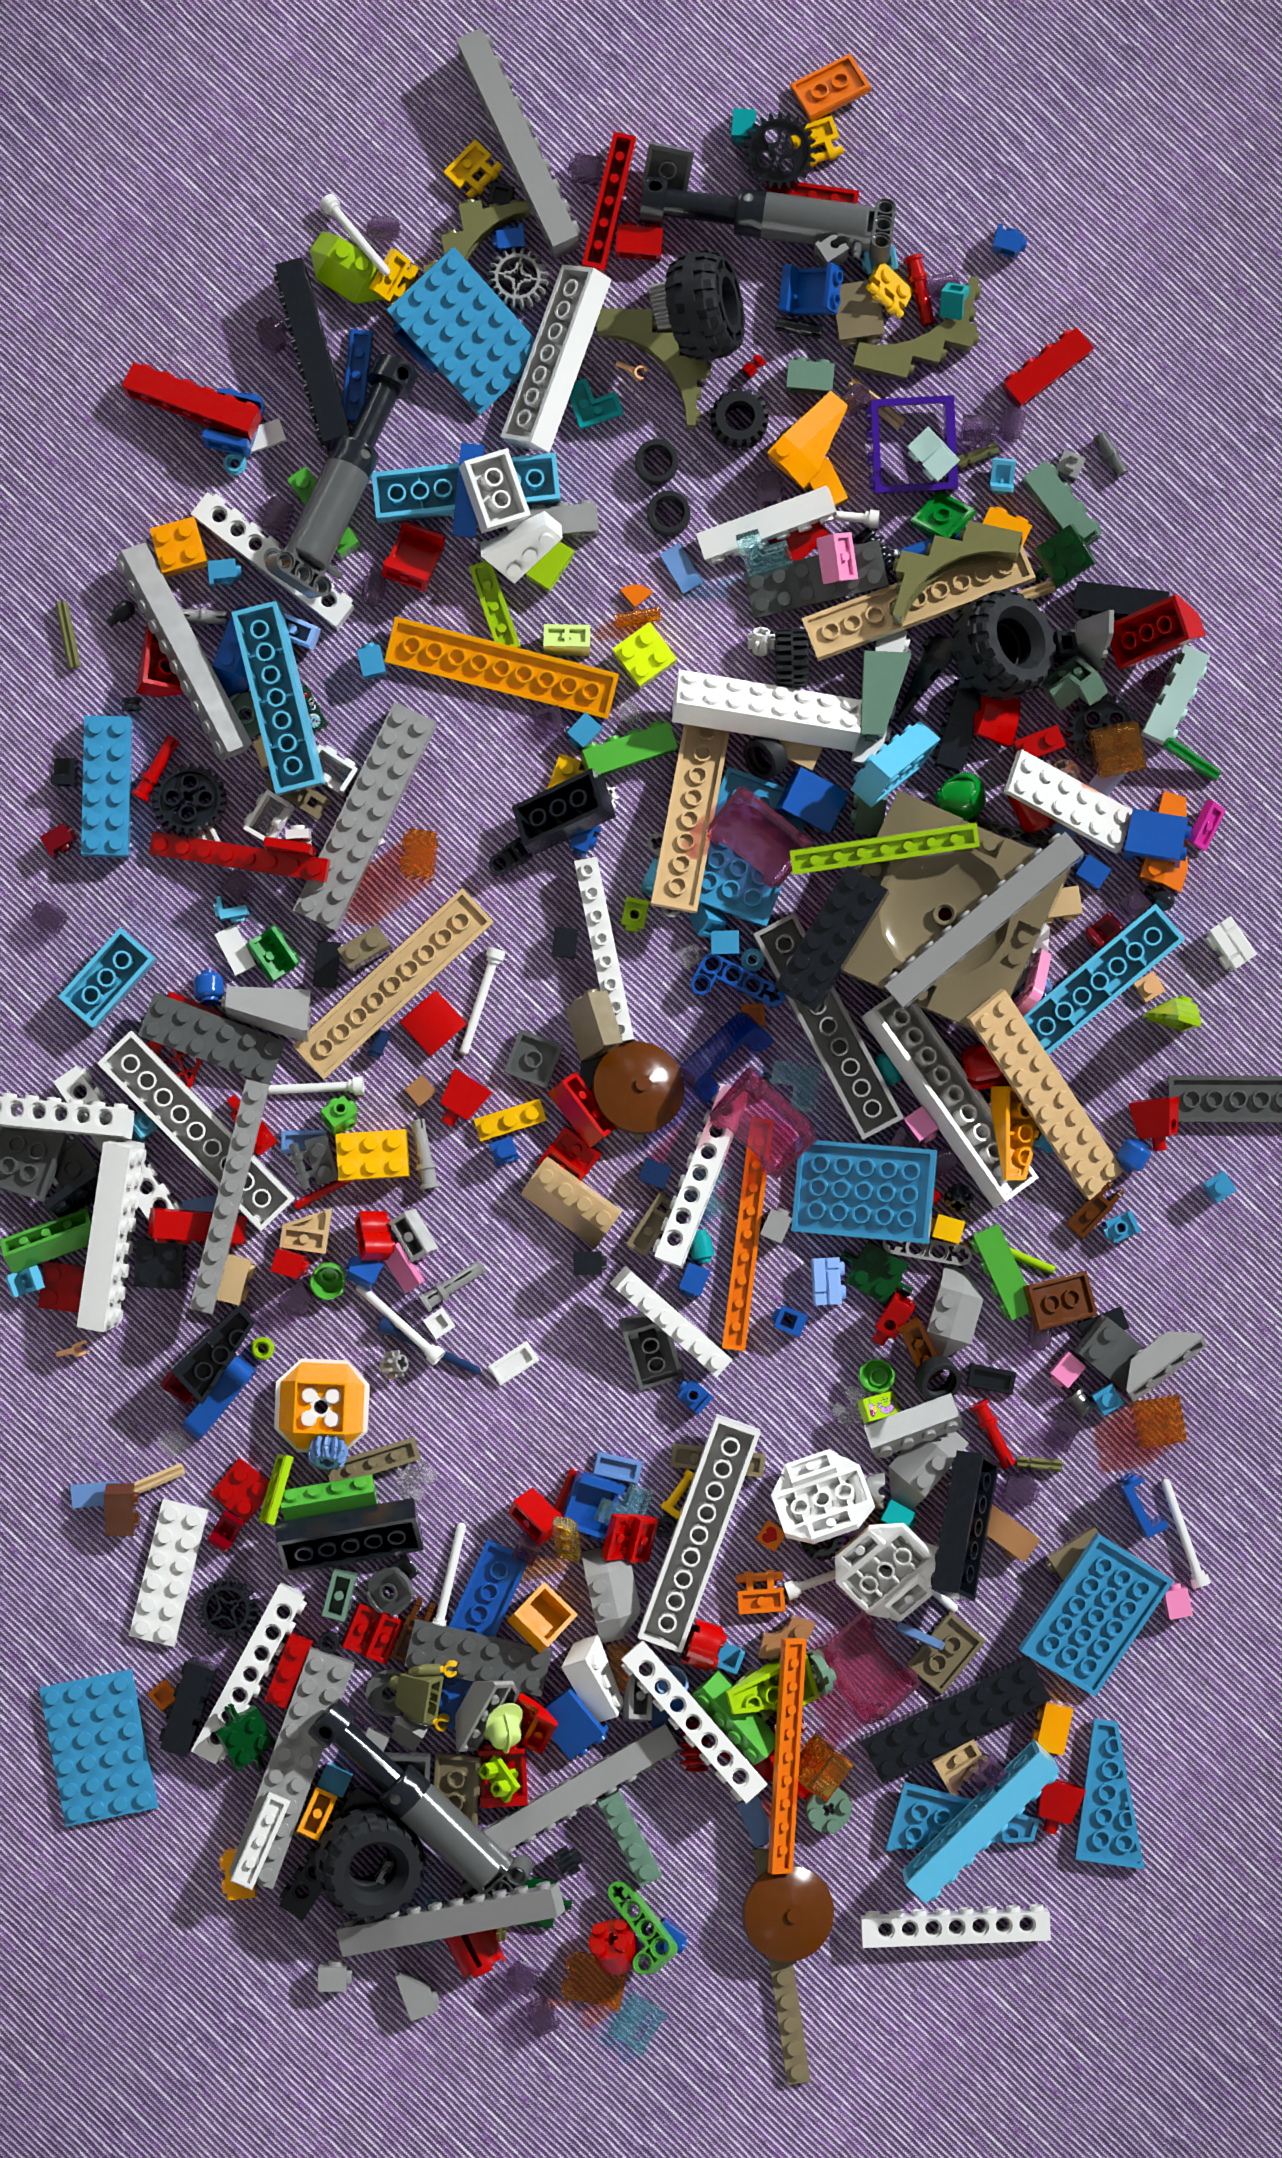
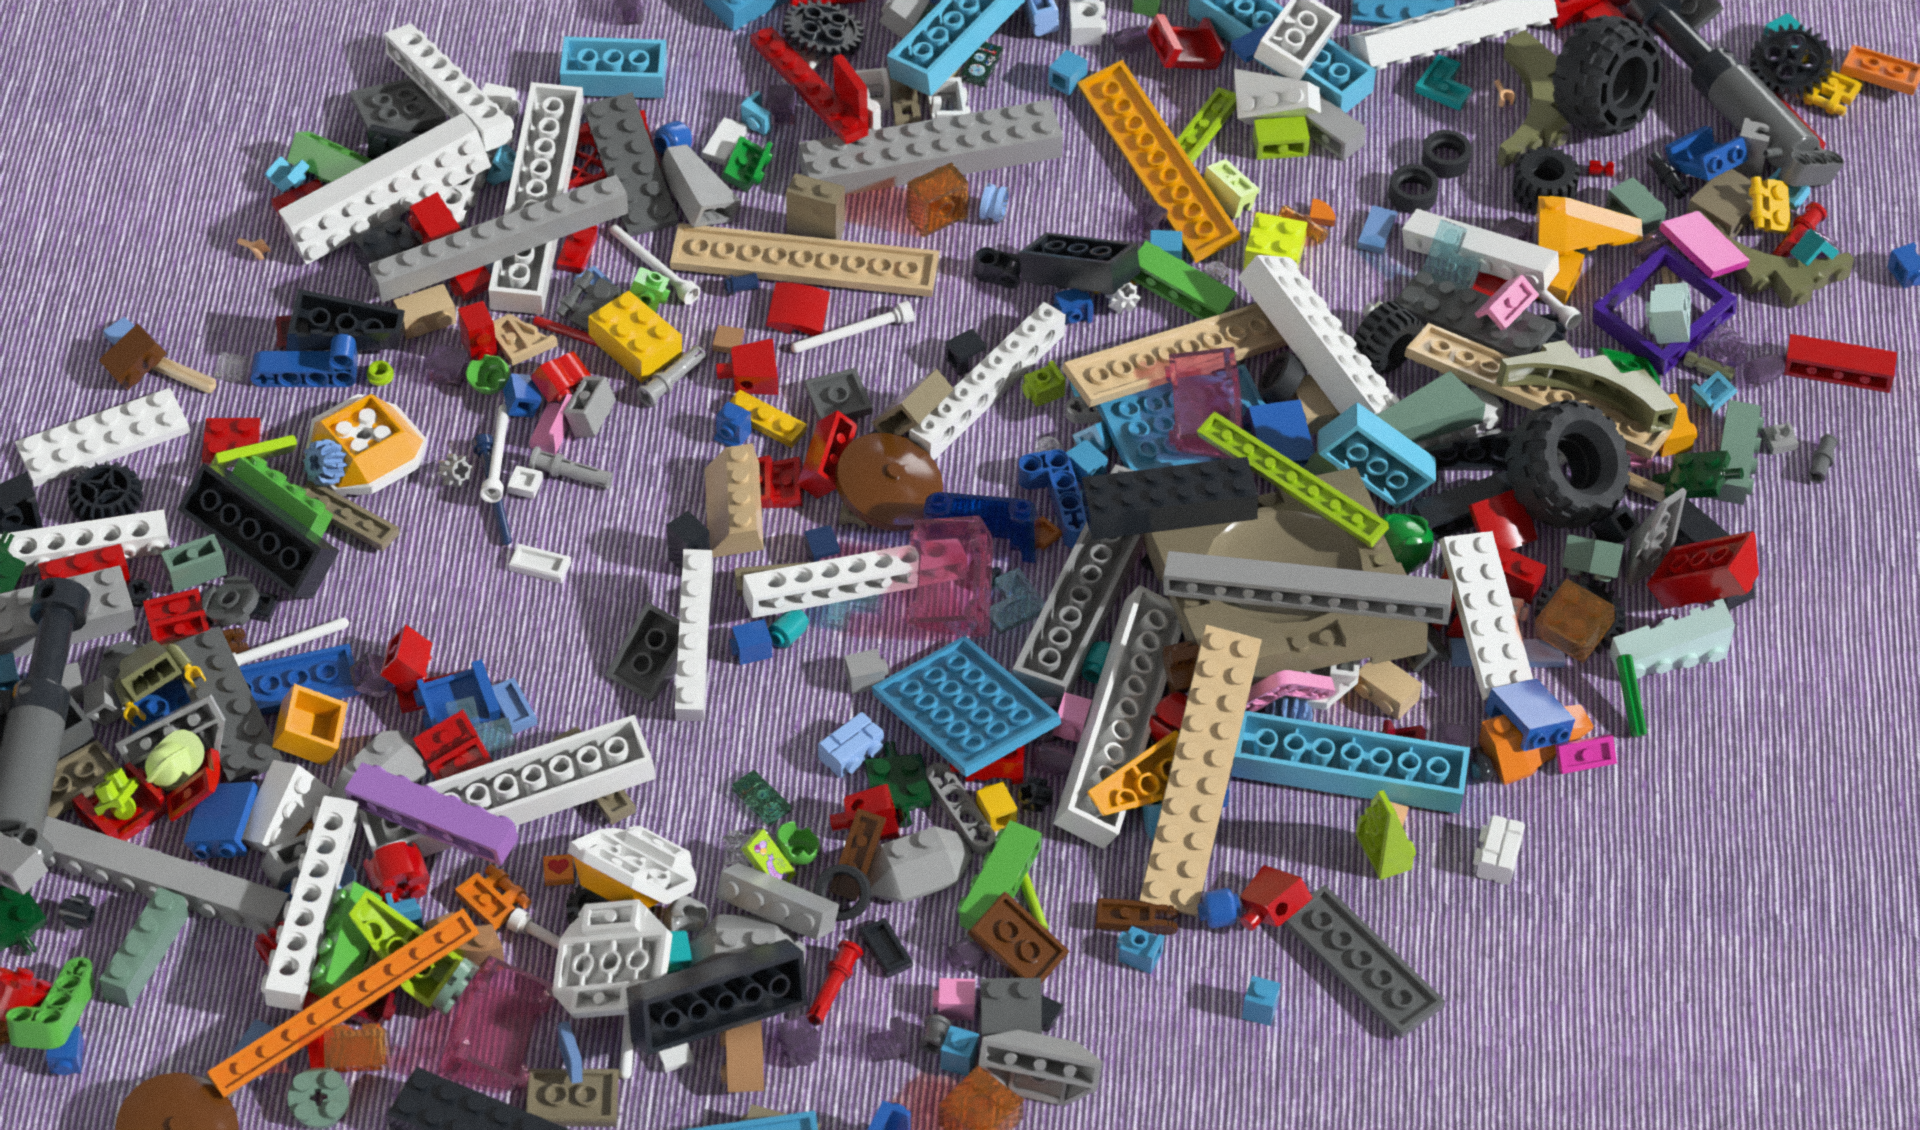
camera: 50 degrees right, 35 degrees down
dark red bracket [206,1510,245,1553] -> none
black tile [313,940,342,989] -> none
clear hips [396,1458,437,1503] -> none
clear yellow plate [552,1516,581,1563] -> none
blue brick [676,1378,713,1415] -> none
orange plate [722,1117,773,1351] -> none
blue brick [771,1305,808,1337] -> none
olive axle [1016,1456,1063,1472] -> none
blue brick [1073,854,1112,891] -> none
none -> medium lavender brick [344,762,518,866]
none -> clear green tile [732,770,791,826]
none -> light blue wheel [979,183,1009,223]
none -> reddish brown brick [1163,641,1199,693]
none -> tile [1659,211,1750,279]

